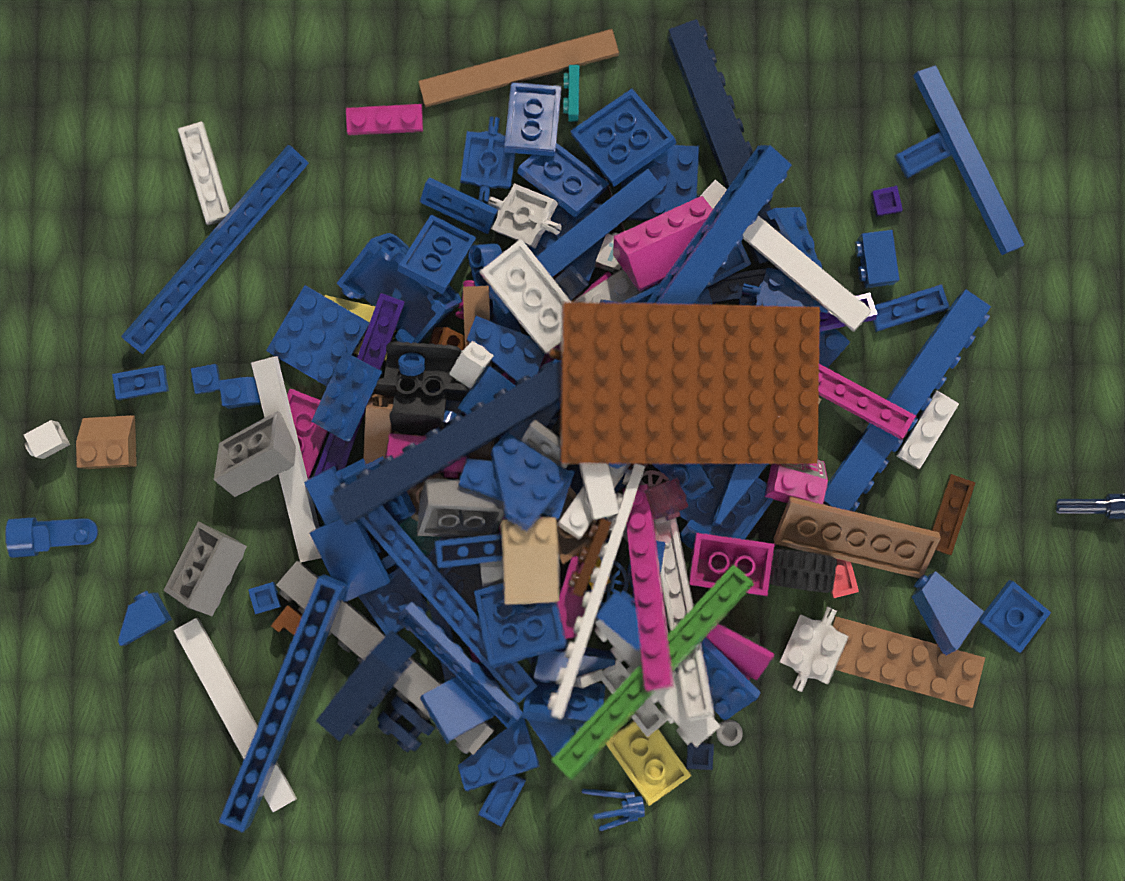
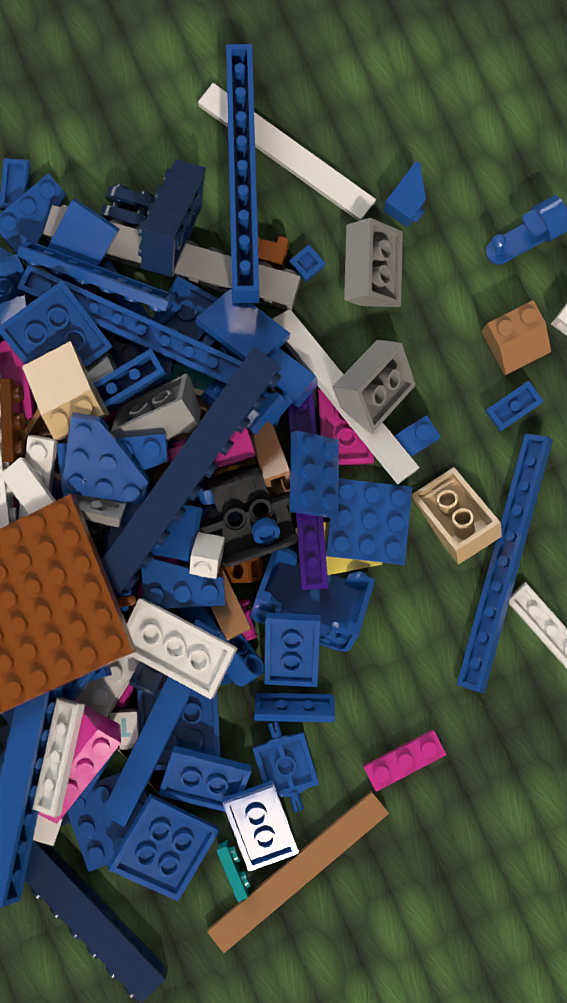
camera: 155 degrees right, 0 degrees up
blue plate [191,364,220,394] -> none
white plate [488,184,561,248] -> none
none -> white tile [33,697,85,817]
none -> tan slope [411,467,502,565]

